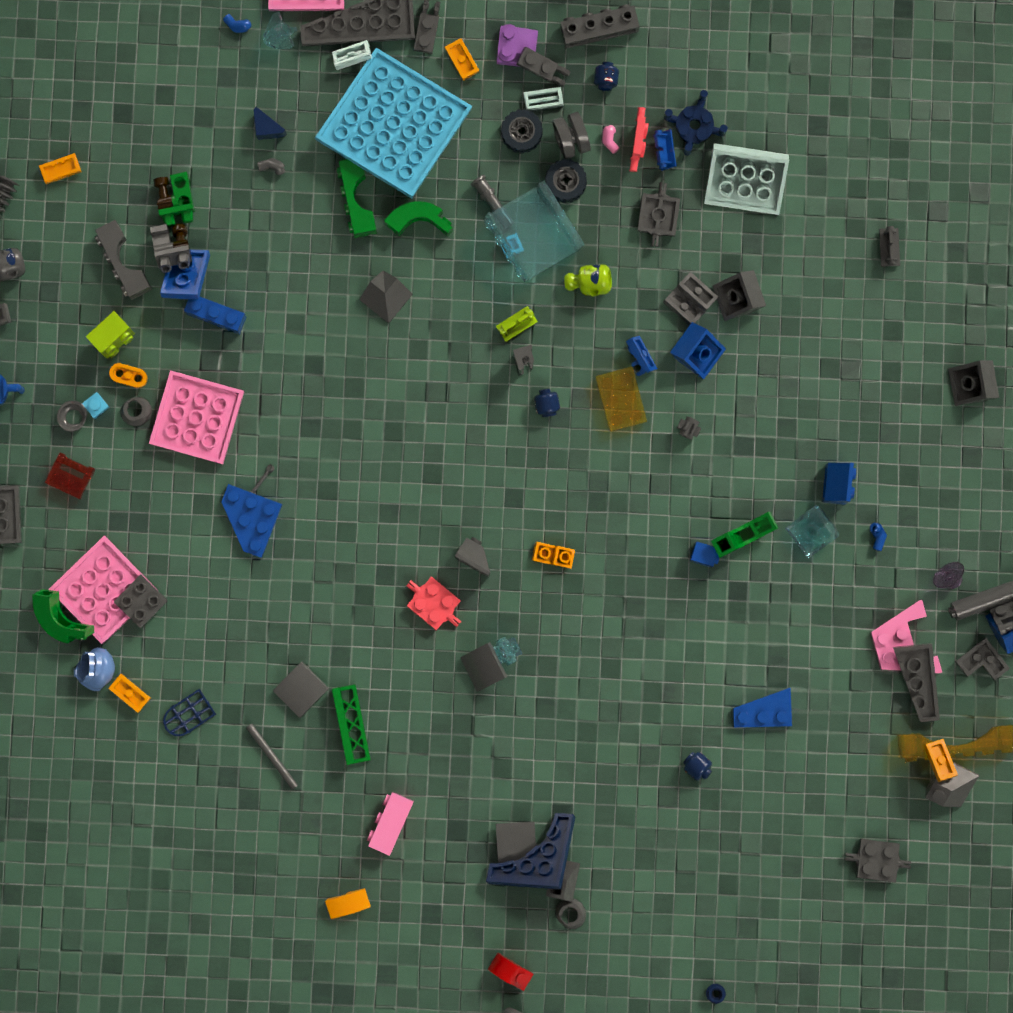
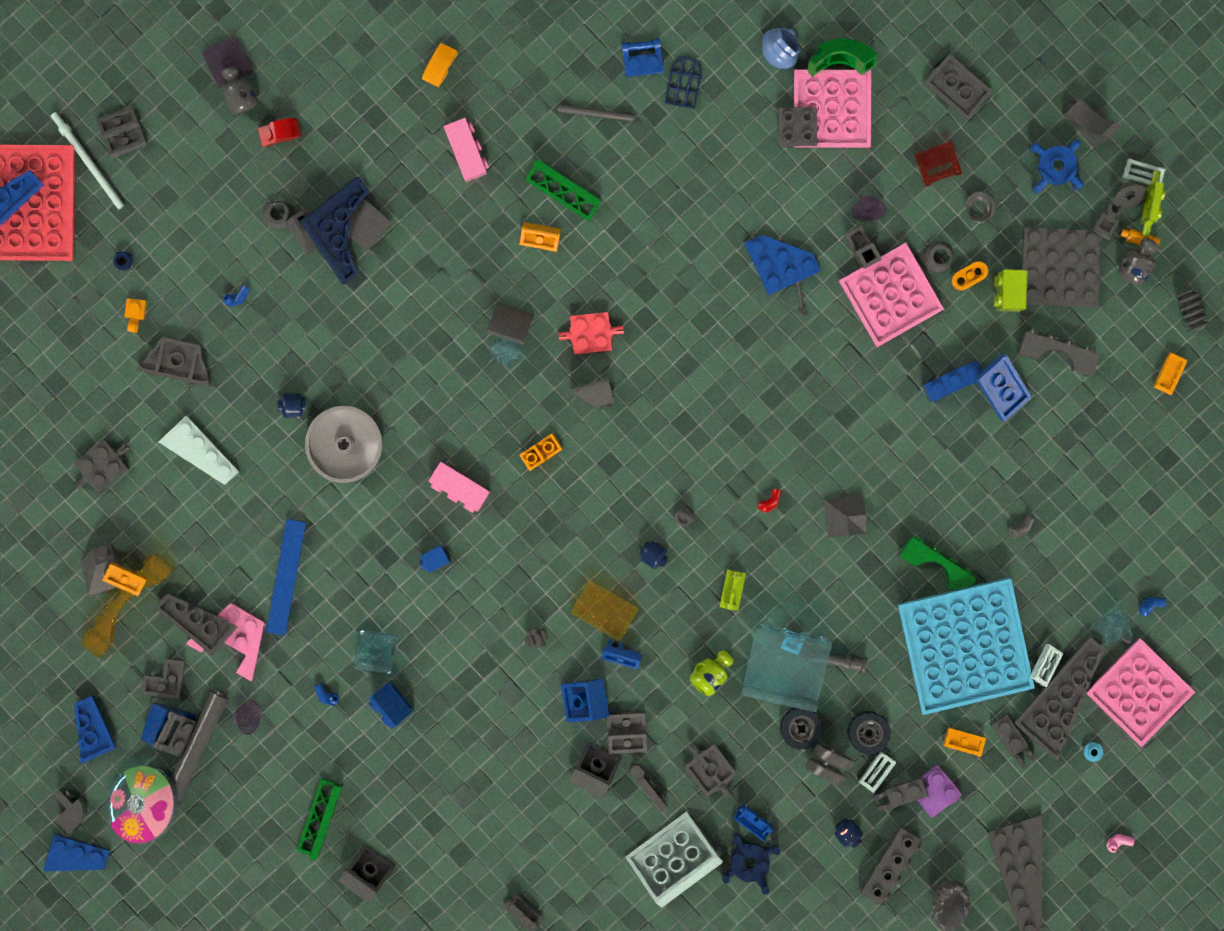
camera: 135 degrees right, 5 degrees up
medium azure plate [82,392,110,419] -> none
light orange plate [108,674,151,713] -> none
dark grey hips [150,224,193,273] -> none
green hips [153,172,195,227] -> none
dark blue slope [254,107,287,140] -> none
dark grey slope [273,662,329,718] -> none
green arch [384,201,453,237] -> none
dark grey hinge [513,345,534,375] -> none
bright pink arm [602,125,620,154] -> none
coral plate [629,107,649,172] -> none
green arch [711,511,778,558] -> none
blue wing [733,687,792,728] -> none
none -> light orange plate [124,298,147,333]
none -> dark grey wing [137,337,210,387]
none -> light aqua wing [159,416,240,485]
none -> blue arm [223,285,251,307]
none -> blue tile [266,519,307,636]
none -> green fence [296,778,343,861]
none -> light grey dish [305,406,383,483]
none -> bright pink brick [428,462,490,513]
none -> light orange slope [519,222,561,252]
none -> blue plate [621,38,664,77]
none -> dark grey hinge [631,764,668,812]
none -> dark grey tile [675,506,695,527]
none -> red arm [758,488,781,513]
none -> dark grey brick [844,225,882,269]
none -> clear purple piece [852,196,886,221]
none -> dark grey plate [1022,227,1101,308]

